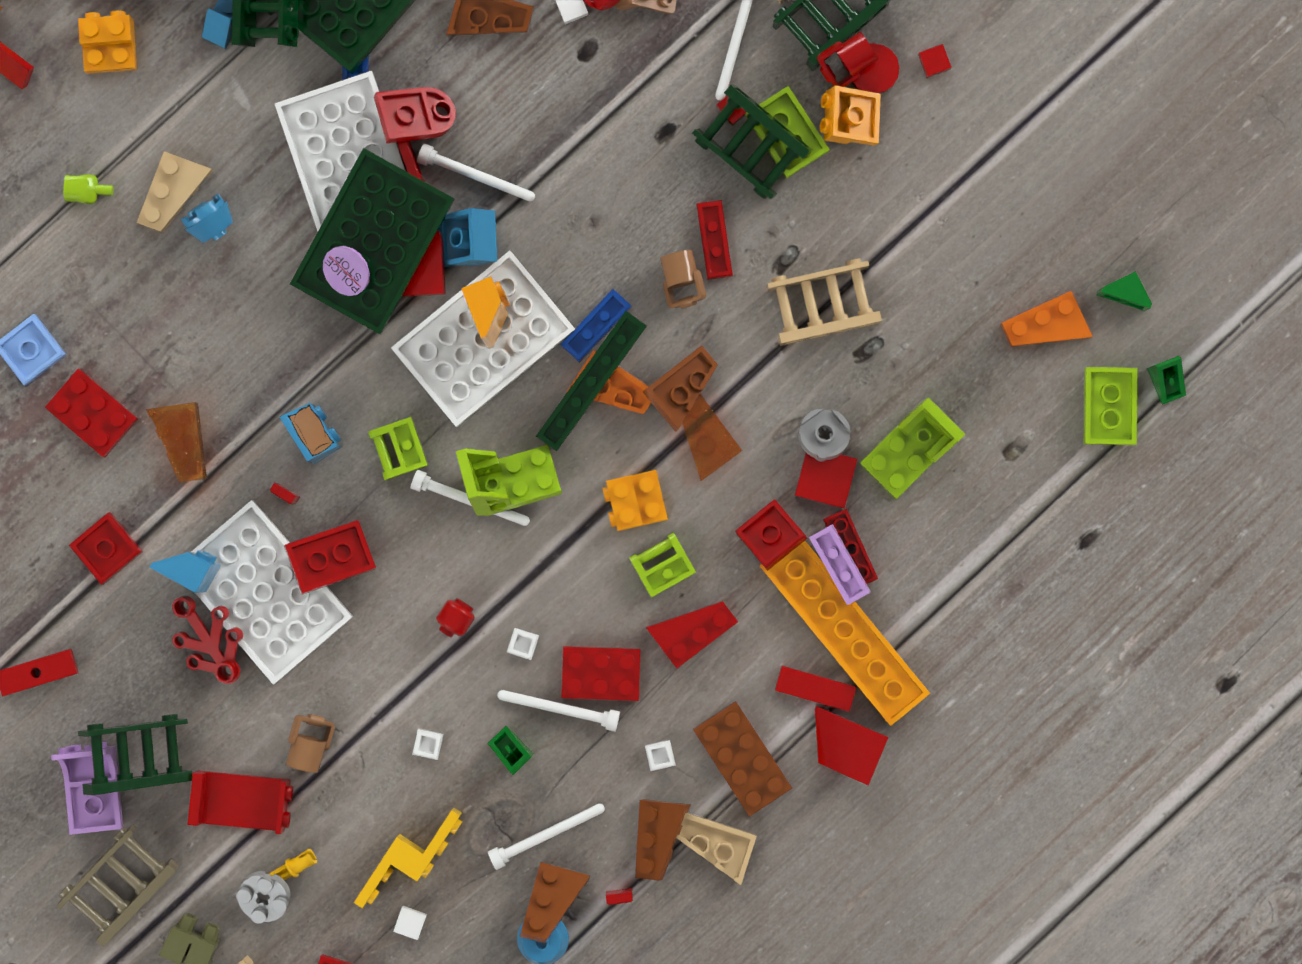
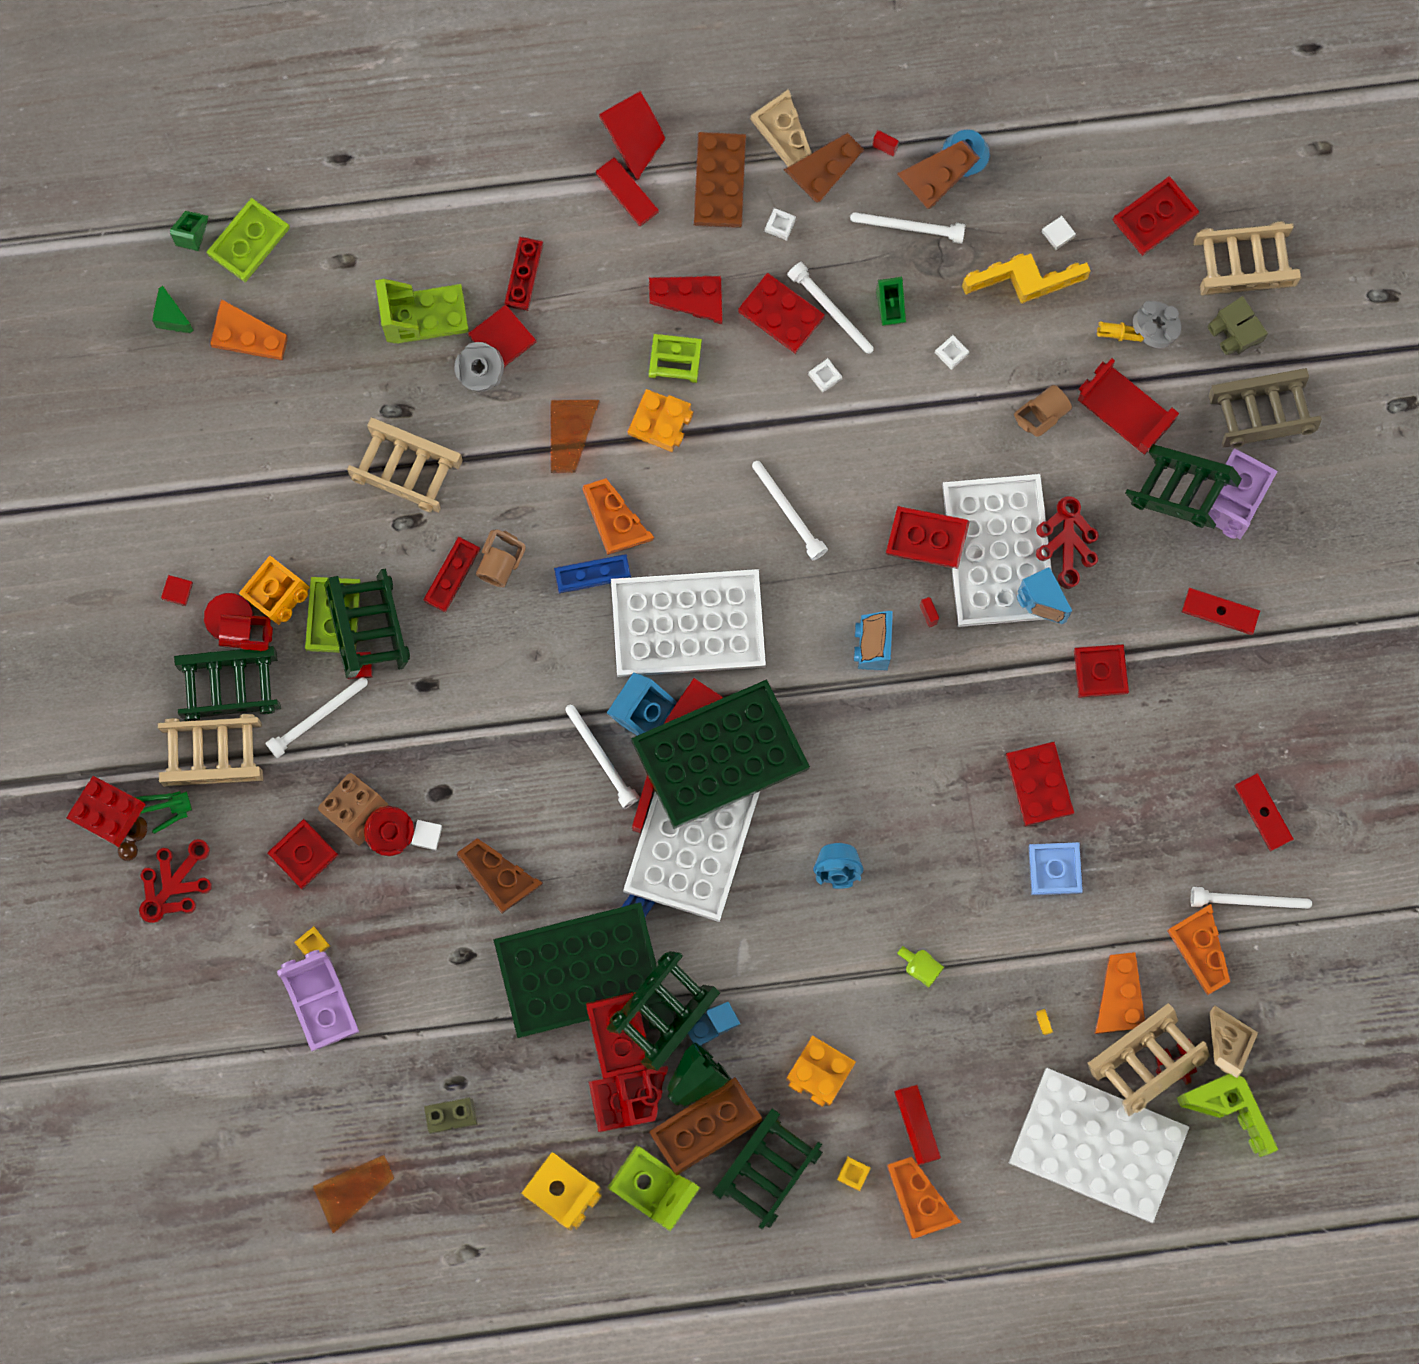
camera: 145 degrees left, 10 degrees down
tan wing [137,151,214,233] -> none
clear orange wing [146,402,207,482] -> none
lavender piece [323,246,370,296] -> none
lime plate [368,417,428,481] -> none
tile [374,87,456,143] -> none
red head [436,598,475,638] -> none
lime bracket [456,445,562,516] -> none
light orange slope [461,277,510,349] -> none
dark green plate [536,311,647,451] -> none
dark orange wing [643,345,718,432] -> none
red tile [735,499,807,571] -> none
light orange plate [759,541,931,726] -> none
lavender plate [809,524,871,605] -> none

